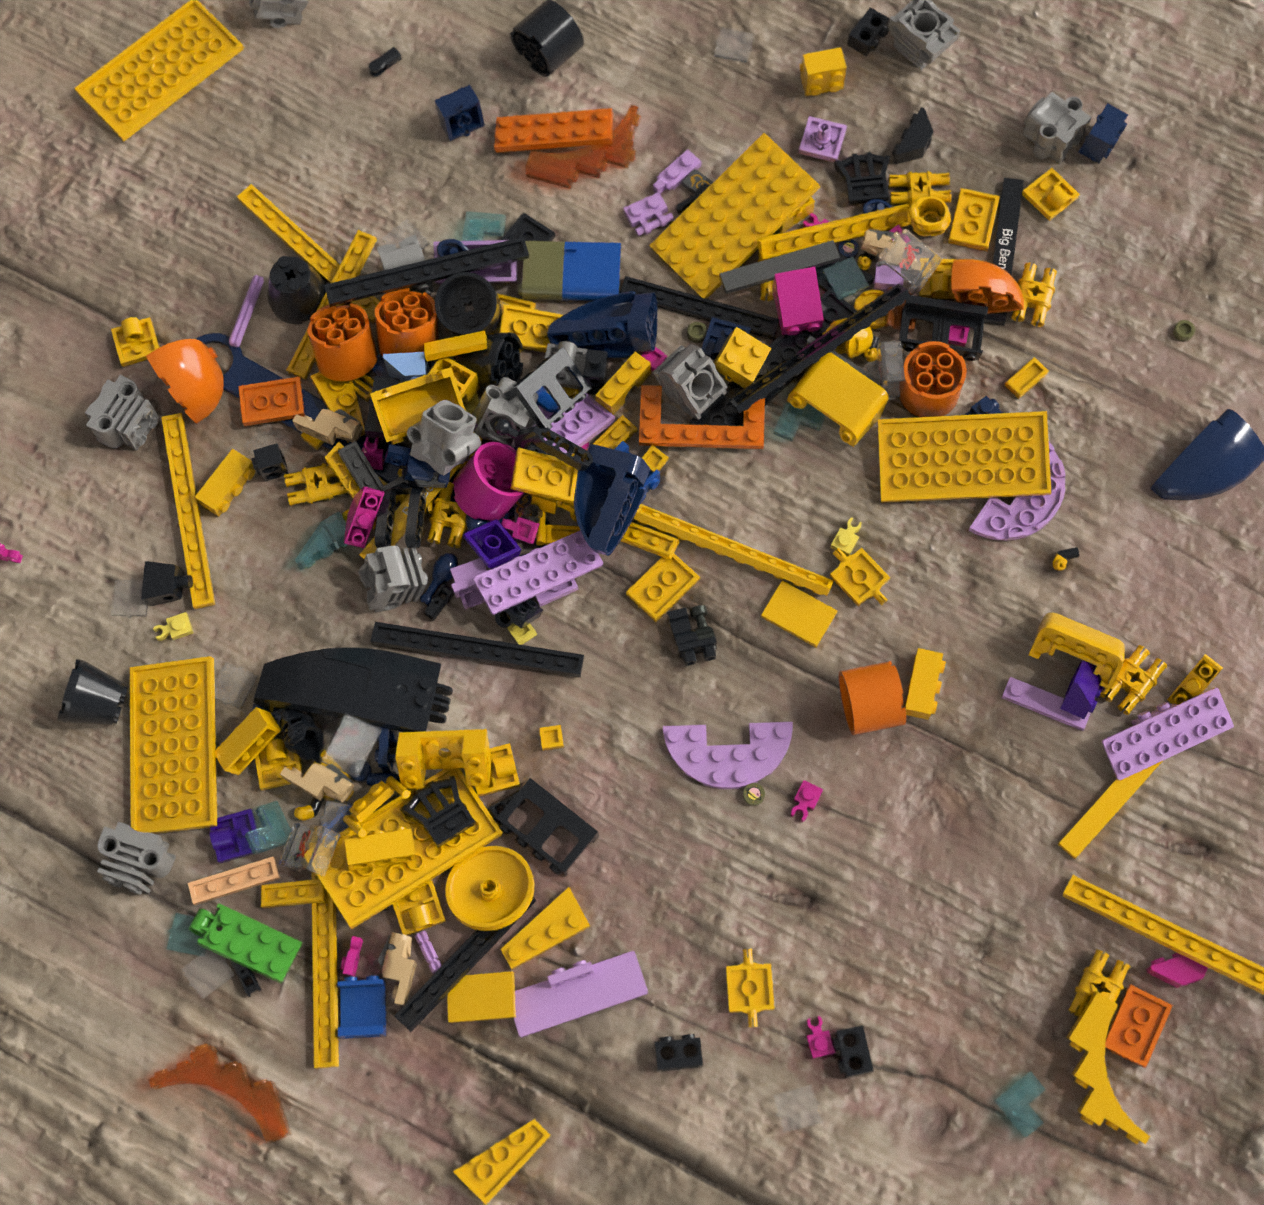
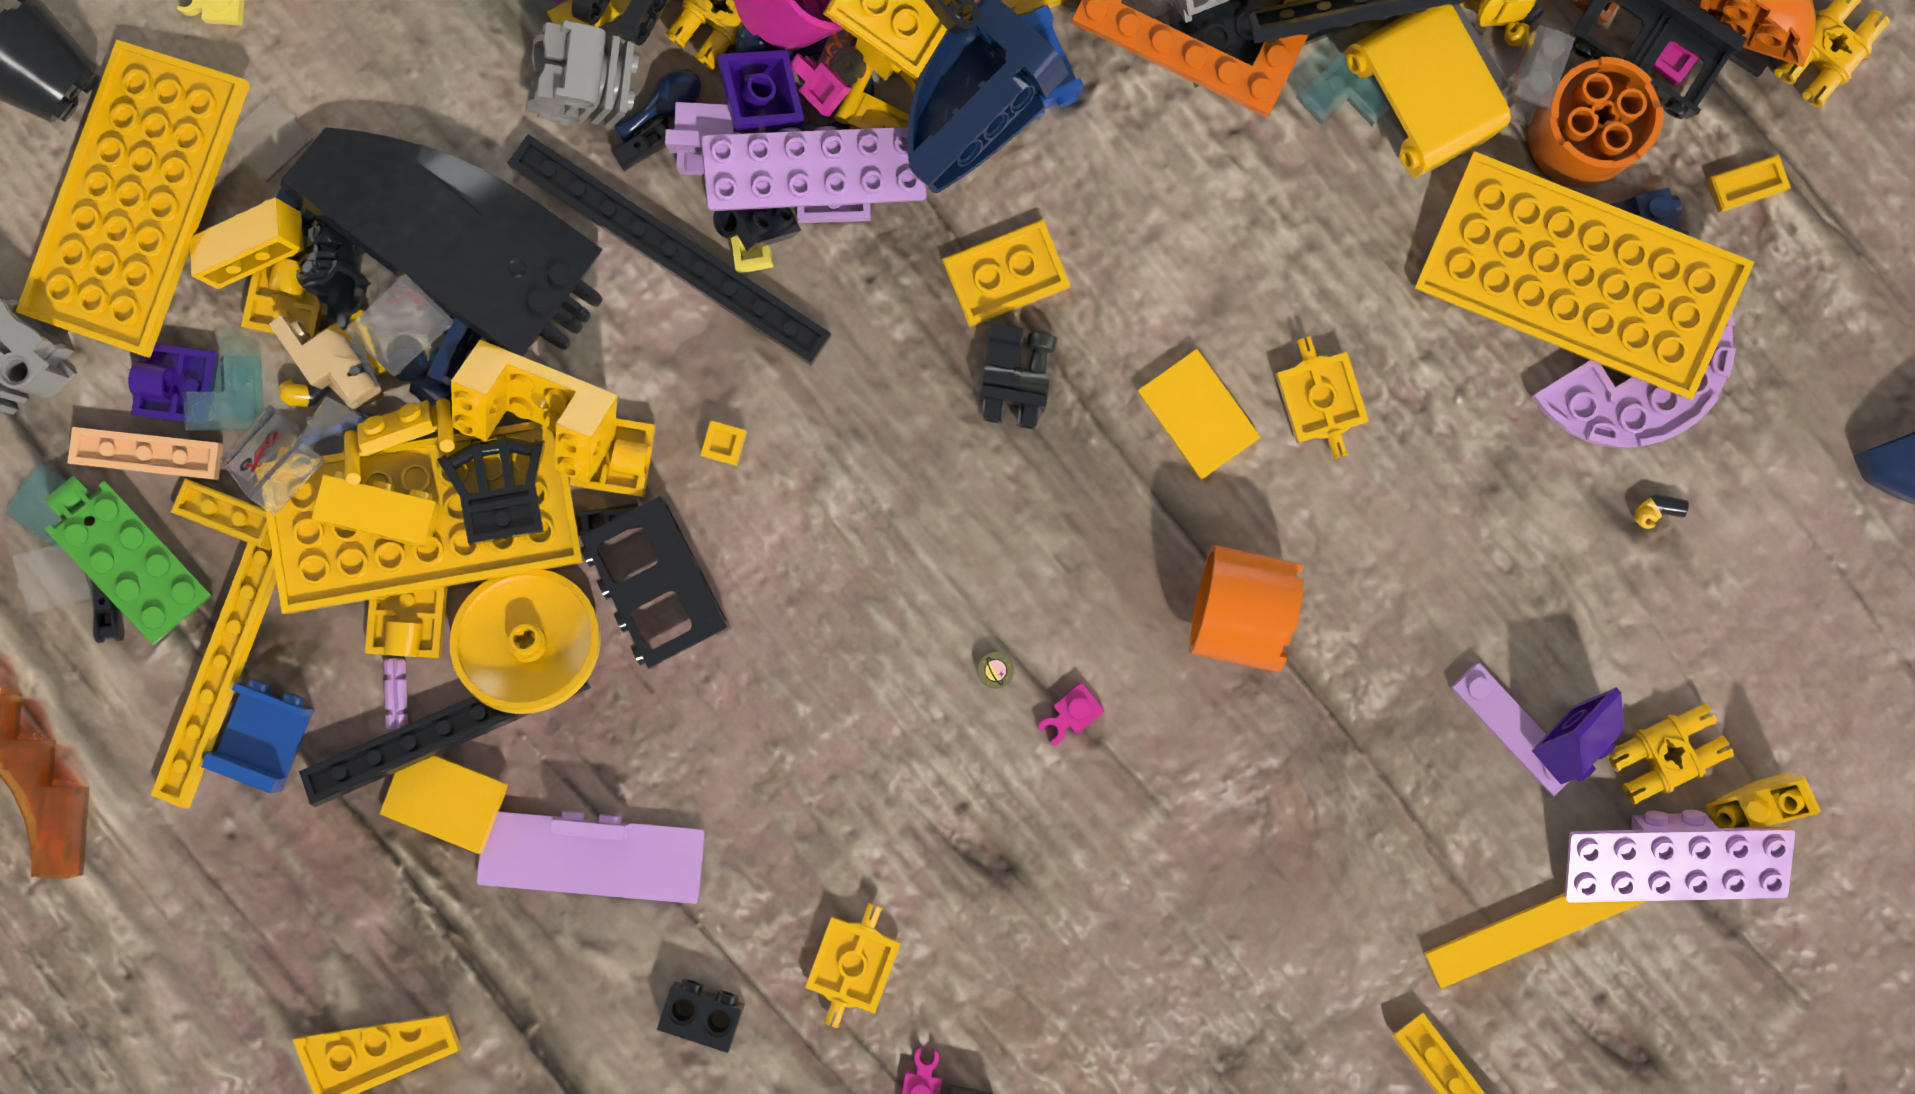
camera: 15 degrees right, 15 degrees up
dark pink plate [341,936,363,977] -> none
tan plate [378,932,417,1007] -> none
yellow wing [501,887,590,970] -> none
yellow tile [621,522,679,560] -> none
yellow plate [633,504,834,596] -> none
yellow plate [642,445,669,473] -> none
lavender plate [663,722,793,789] -> none
light yellow plate [830,518,862,556] -> none
yellow brick [904,648,946,720] -> none
yellow windscreen [1029,612,1125,689] -> none

